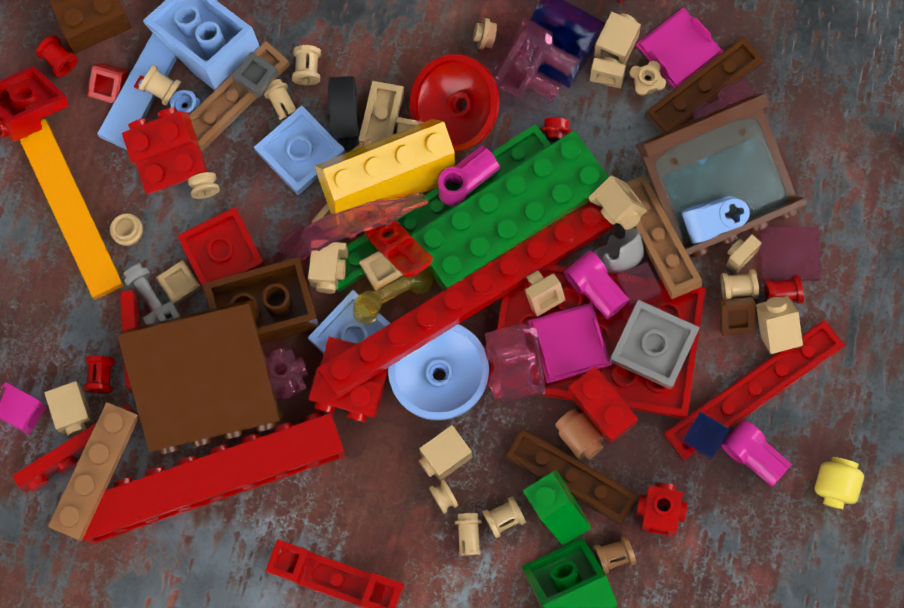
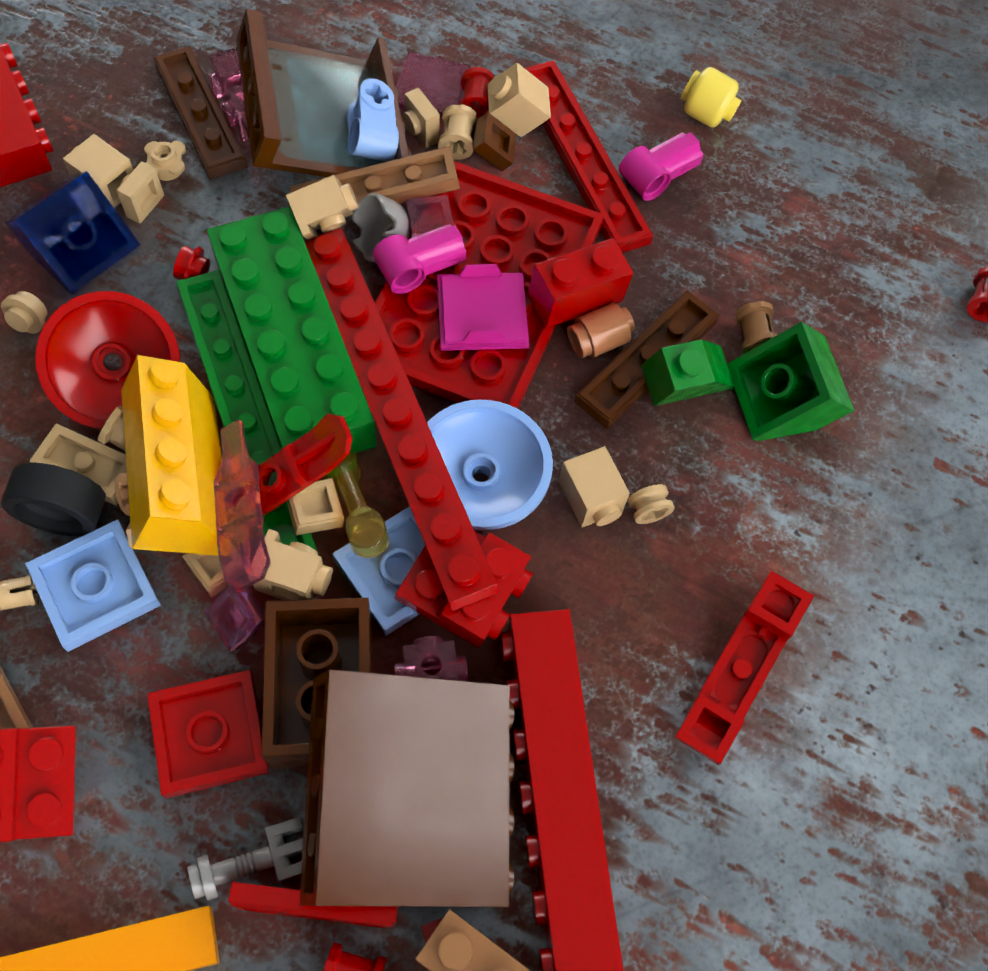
camera: 90 degrees left, 10 degrees down
tan plate [110,214,143,246] -> none
tan tile [155,260,202,306] -> none
tan bush [188,172,220,199] -> none
dark pink piece [438,145,500,206] -> none
tan pin [455,513,482,556] -> none
tan bush [482,496,526,538] -> none
clear pink brick [485,324,546,403] -> none
clear pink brick [493,17,577,102] -> none
tan tile [525,270,565,317] -> none
light grey plate [610,300,700,389] -> none
dark pink piece [635,7,723,89] -> none
red brick [637,482,688,537] -> none
clear blue plate [682,412,730,460] -> none

